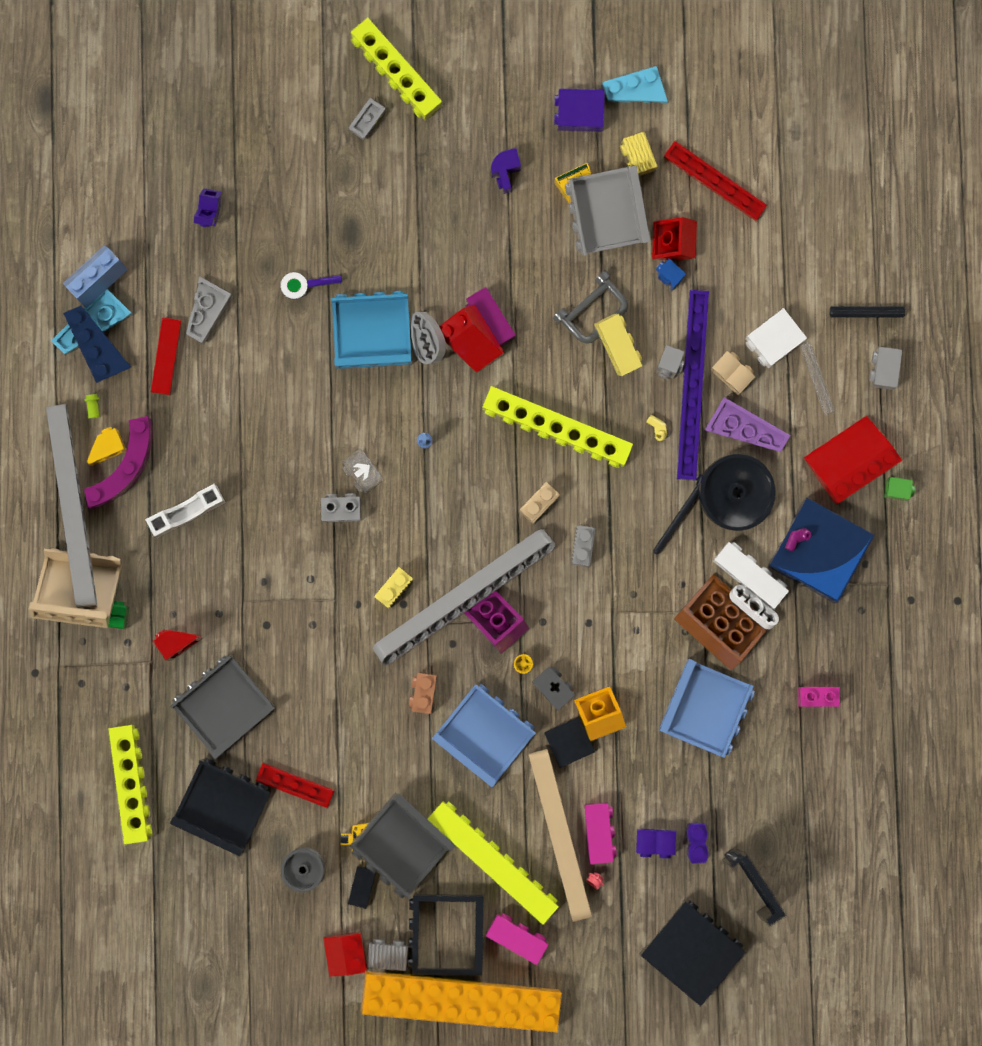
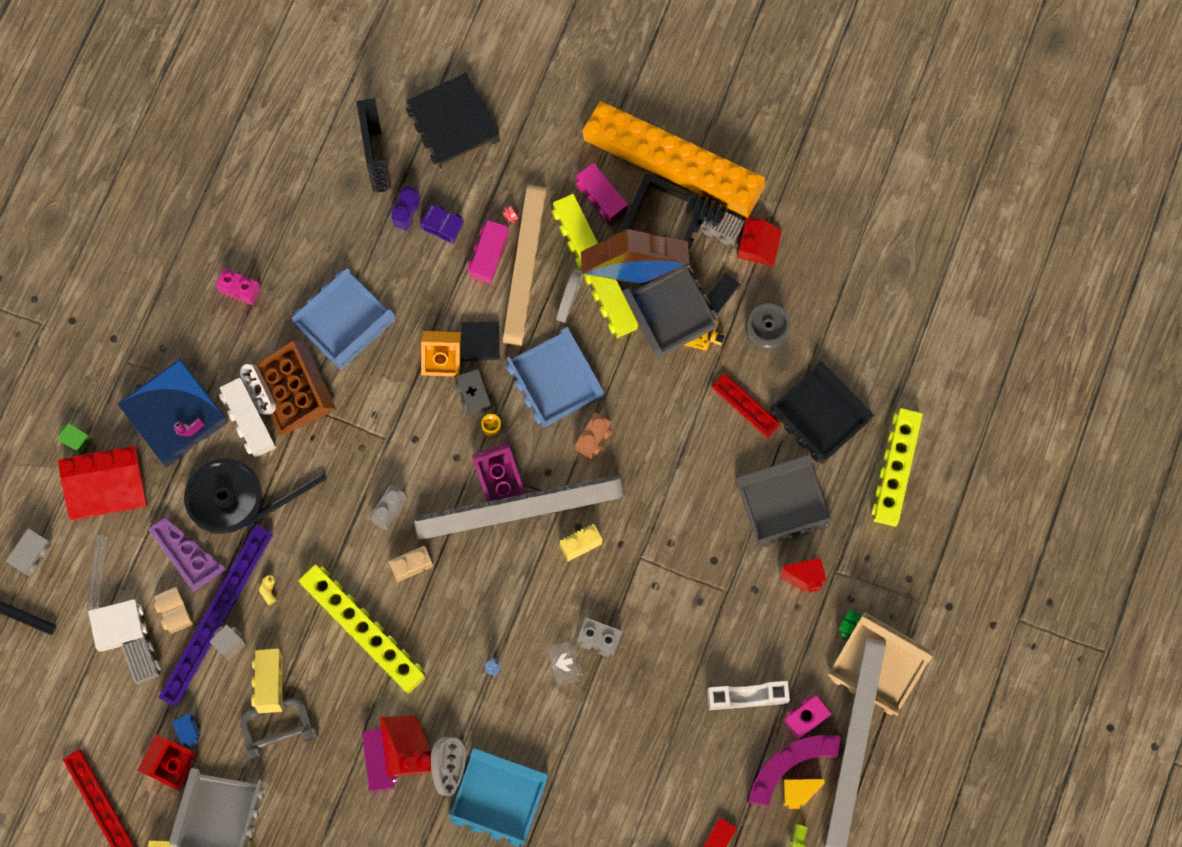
camera: 160 degrees left, 10 degrees down
none -> light grey brick [122,637,161,685]
none -> light grey piece [556,269,584,323]
none -> reddish brown tile [581,229,689,285]
none -> black piece [686,191,729,227]
none -> dark pink brick [783,695,831,740]

